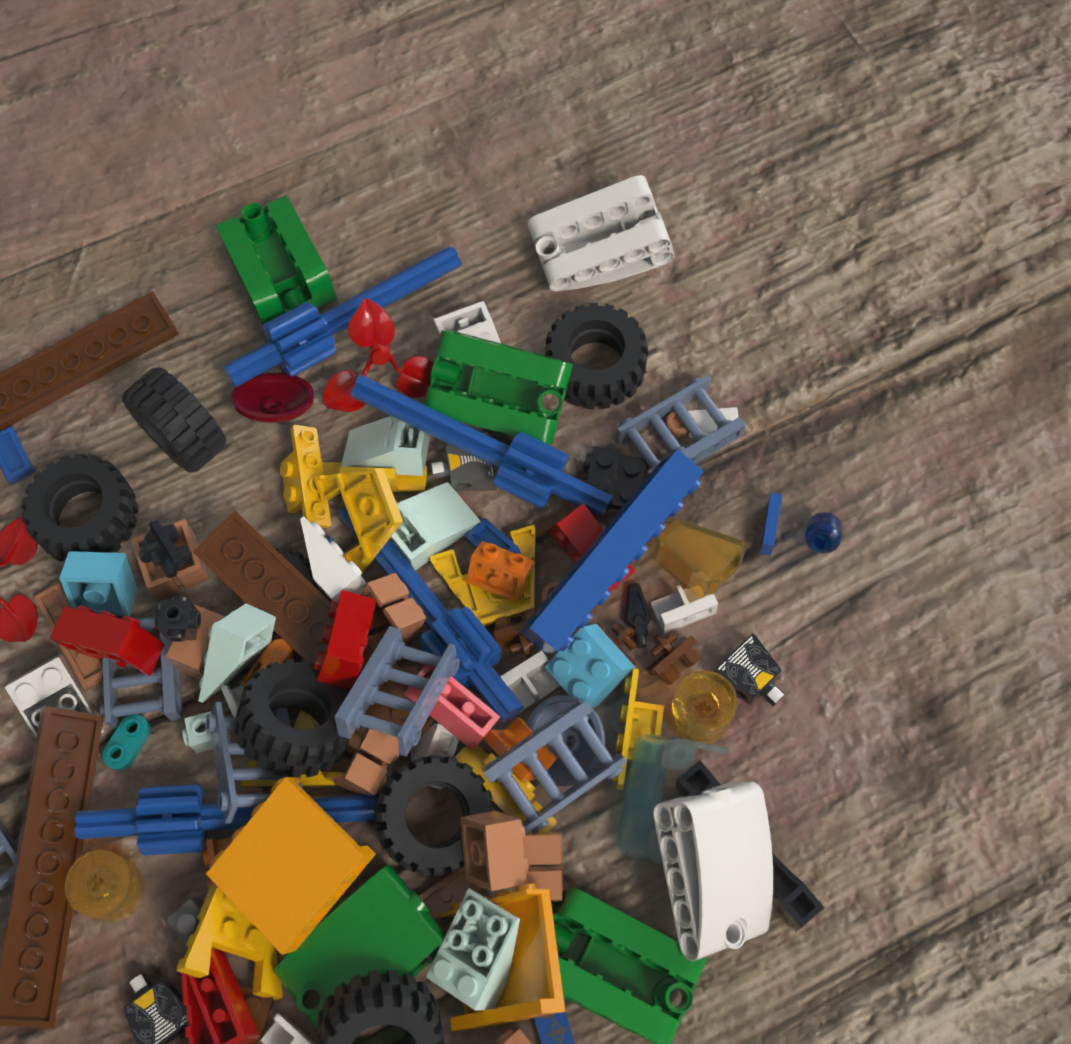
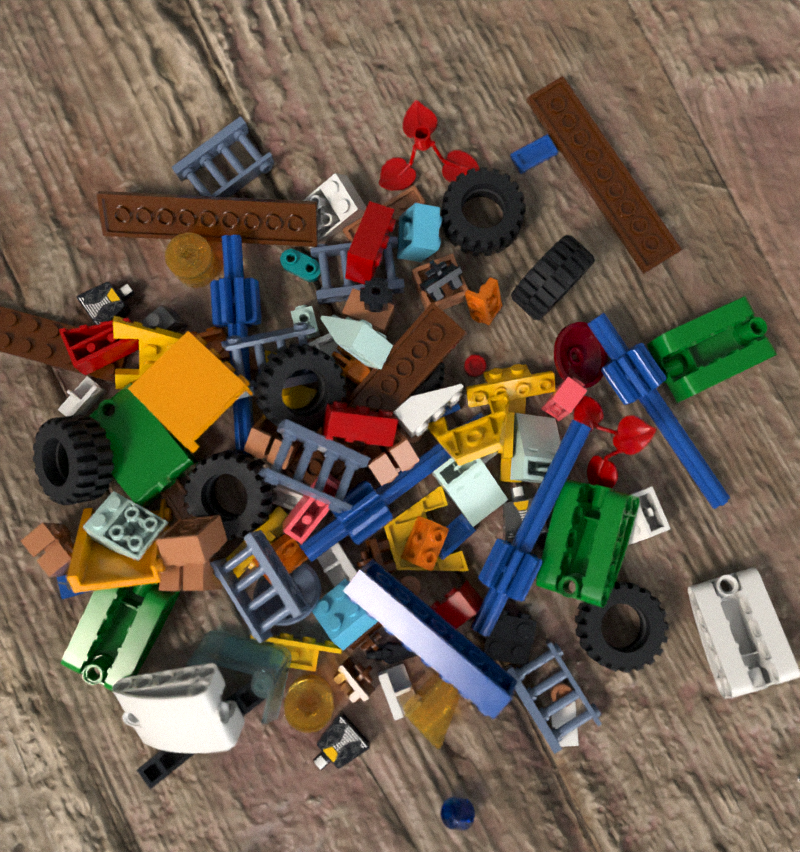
camera: 85 degrees right, 15 degrees up
blue tile [759,492,782,556] -> none
none -> red tile [464,355,486,377]
none -> orange bracket [465,277,503,325]
none -> coral brick [541,377,587,422]

